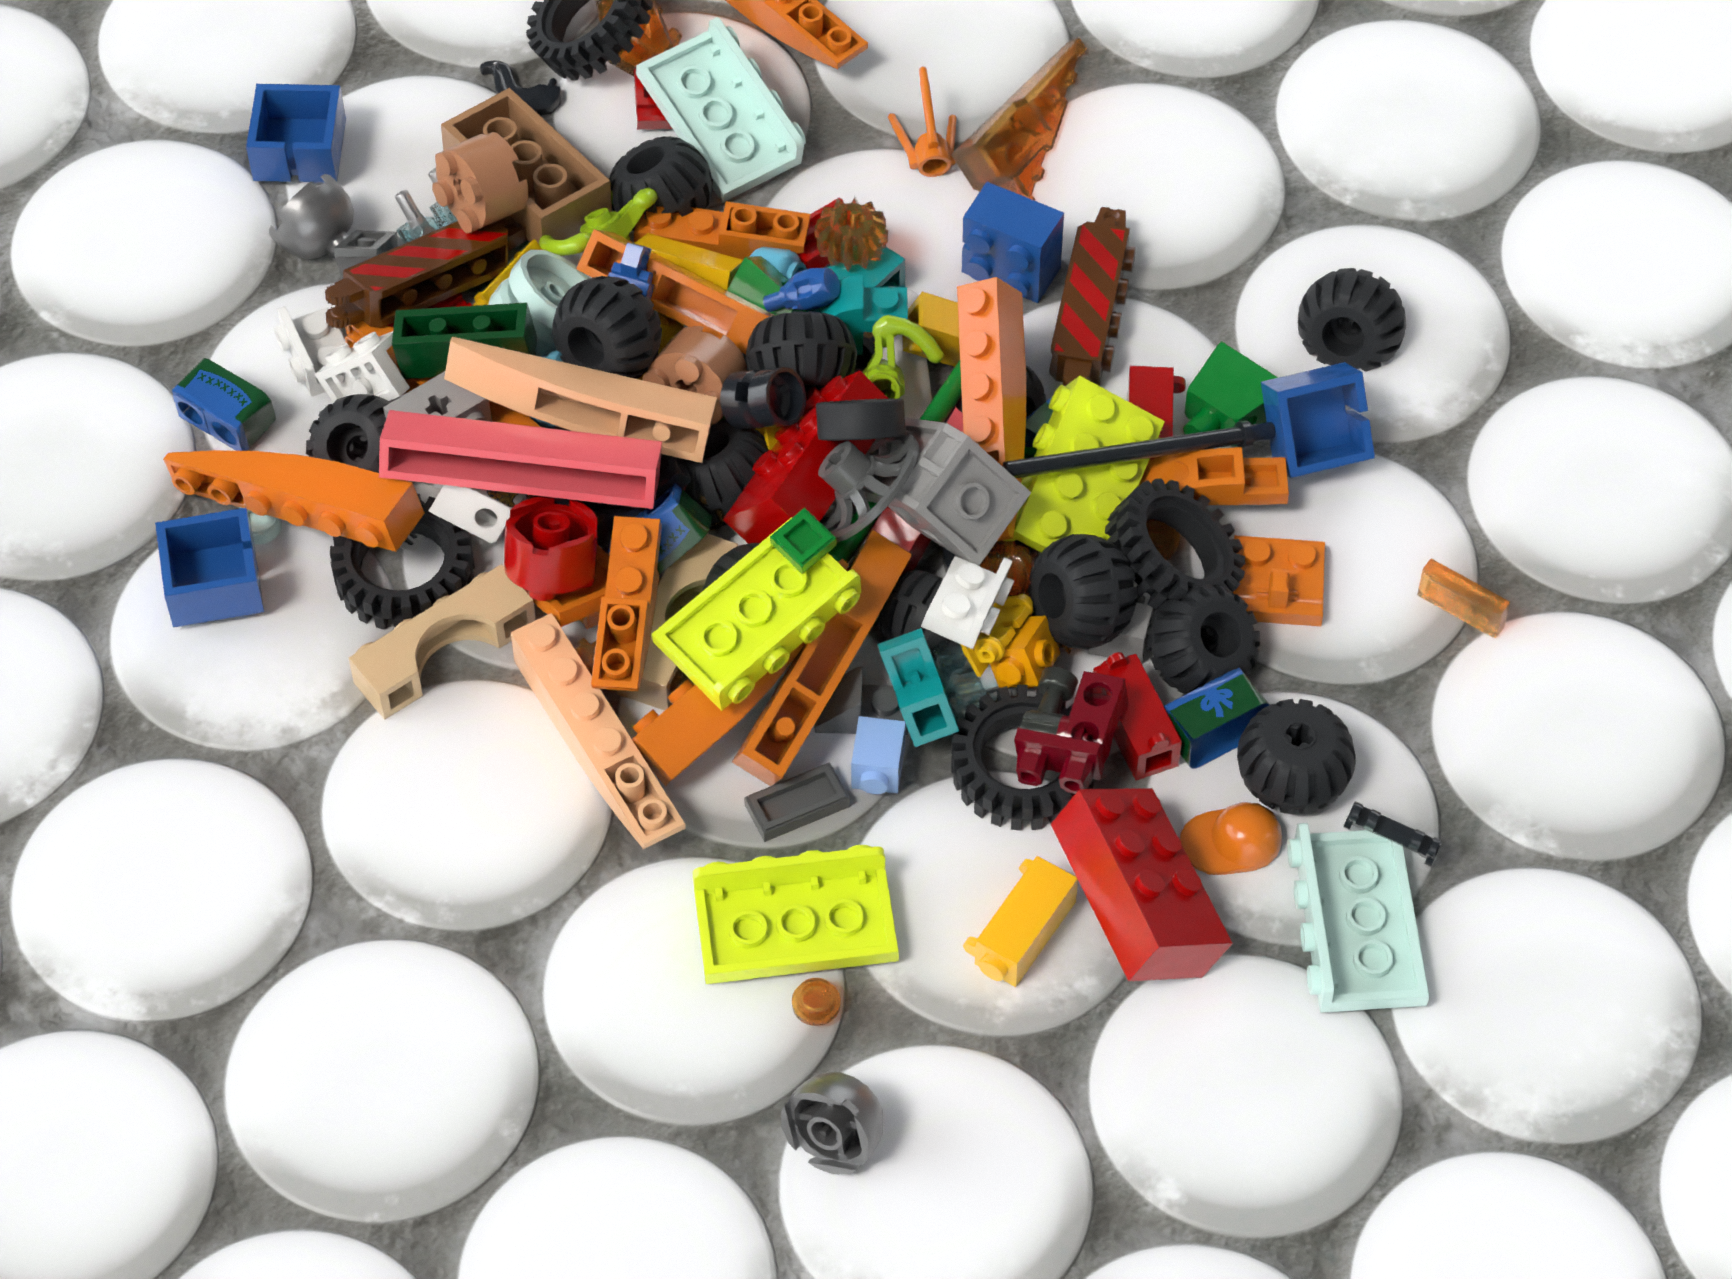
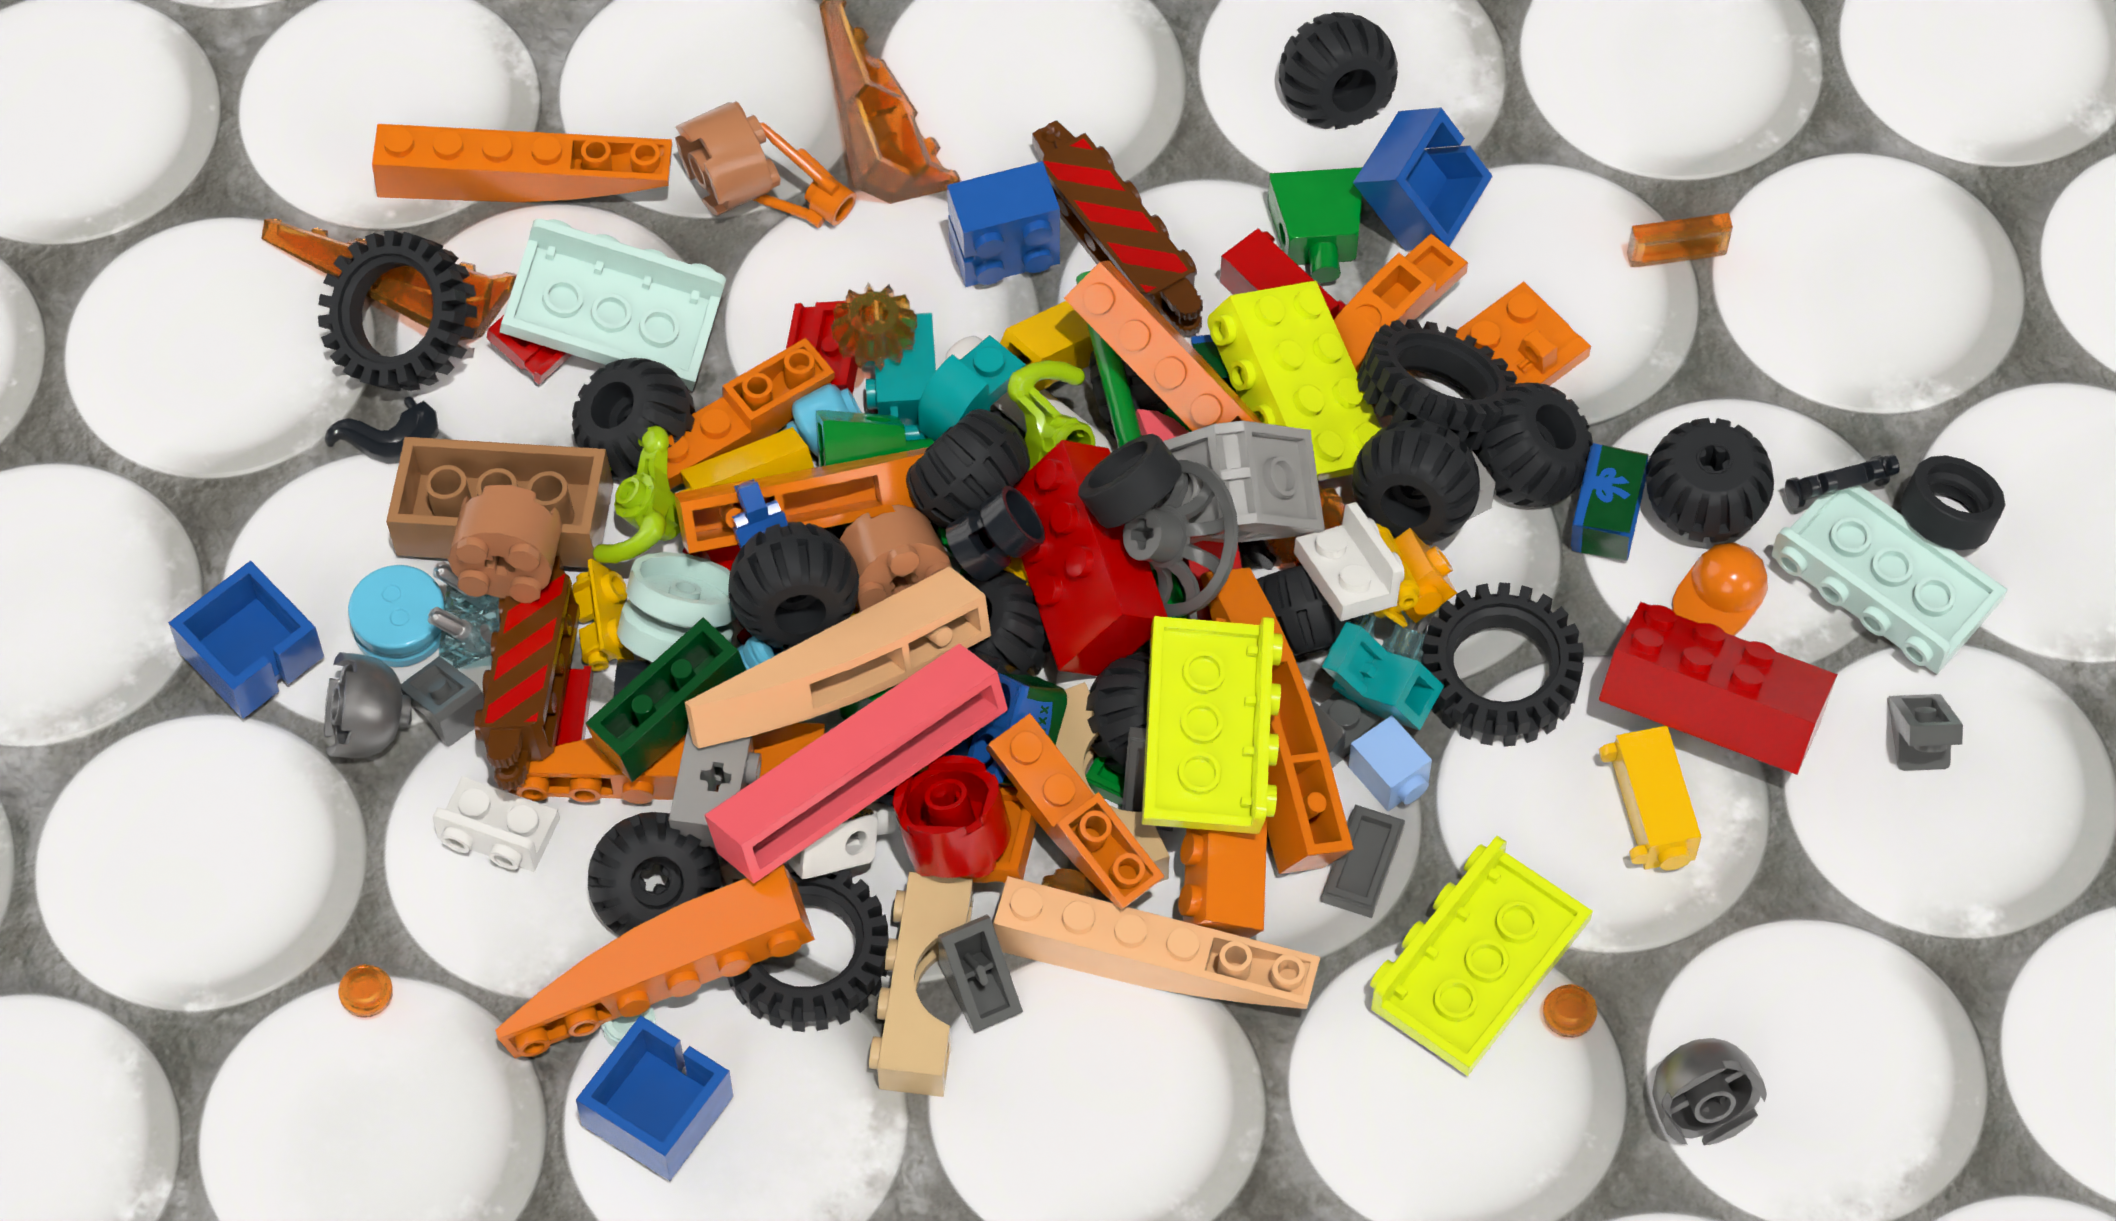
camera: 45 degrees left, 5 degrees up
blue piece [172,358,276,451] -> none
white bracket [314,331,410,403] -> none
blue piece [763,268,840,312] -> none
green tile [770,508,837,574] -> none
black bar [1002,421,1276,478] -> none
dark red hips [1014,667,1128,794] -> none
red brick [1093,652,1182,781] -> none
none -> clear orange plate [338,964,393,1018]
none -> medium azure head [348,565,447,667]
none -> nougat brick [675,101,781,216]
none -> dark grey slope [938,914,1023,1033]
none -> dark grey slope [1889,694,1963,771]
none -> black tyre [1900,455,2006,550]

